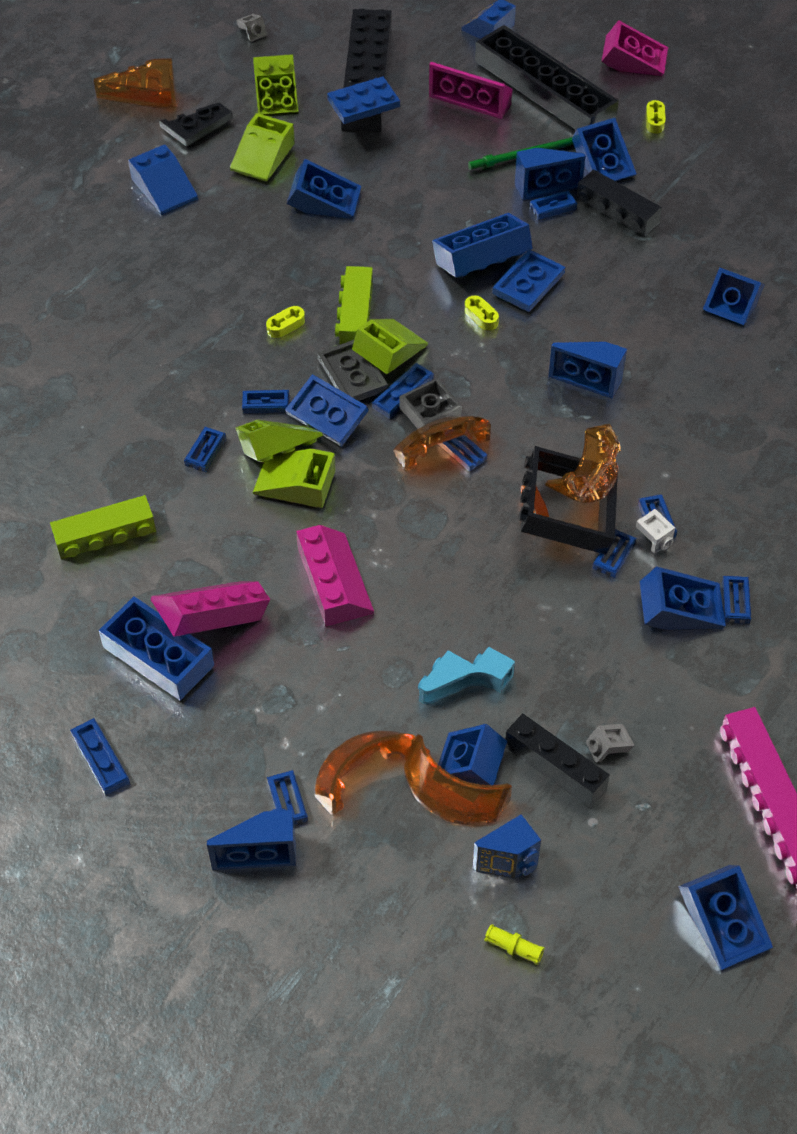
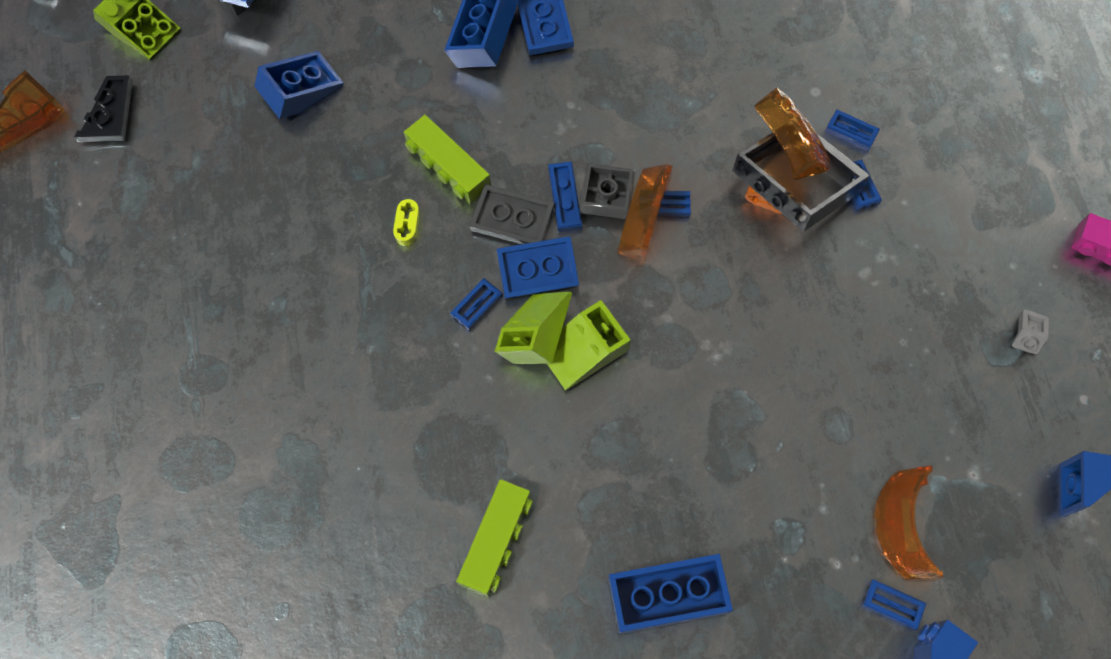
camera: 45 degrees left, 15 degrees up
blue slope [128,144,198,215] -> none
dark pink slope [150,581,270,637] -> none
blue tile [184,427,227,473] -> none
lime slope [230,113,295,182] -> none
dark pink slope [296,525,374,627] -> none
lime slope [352,319,428,374] -> none
clear orange windscreen [404,734,512,825] -> none
medium azure arch [418,646,515,705] -> none
blue slope [433,724,507,791] -> none
neon yellow beam [465,296,499,331] -> none
black brick [505,713,610,809] -> none
blue slope [548,342,627,399] -> none
white bracket [636,509,675,554] -> none
blue slope [639,566,726,630] -> none
blue tile [722,576,751,624] -> none

